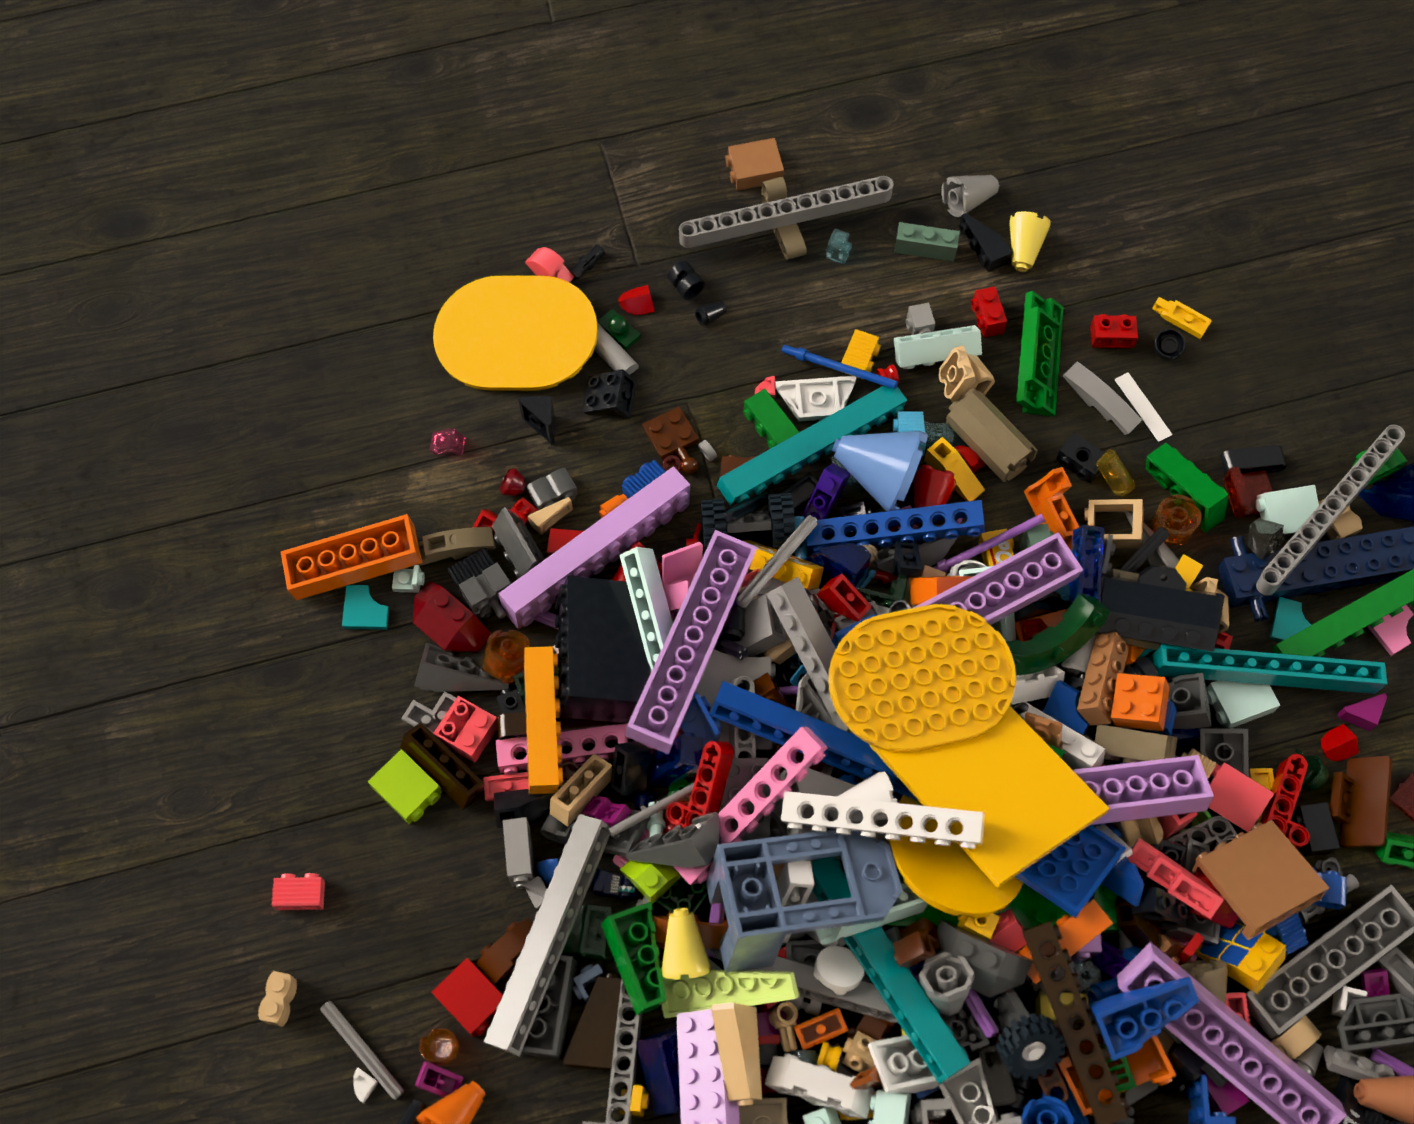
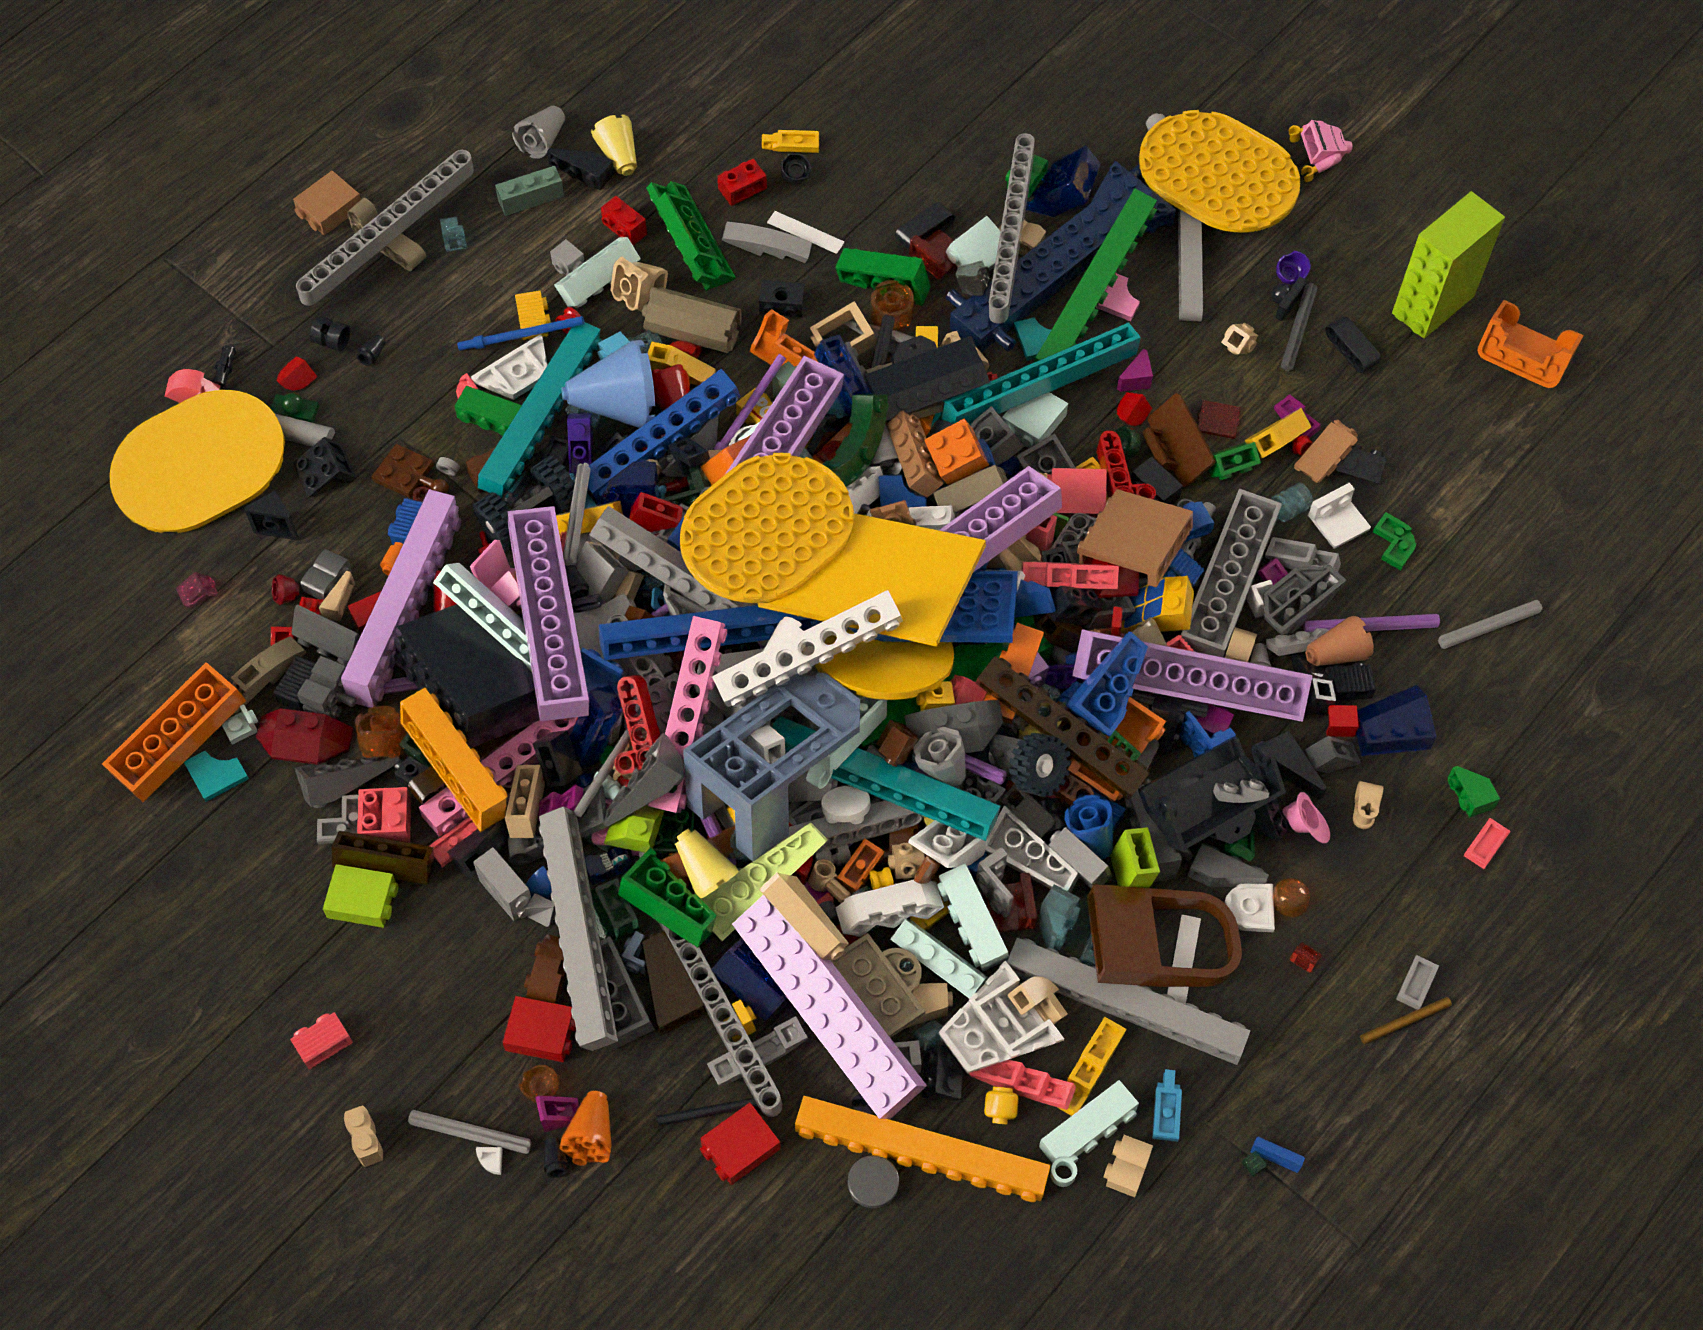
camera: 35 degrees left, 5 degrees down
clear yellow brick [1096,449,1136,496] -> none

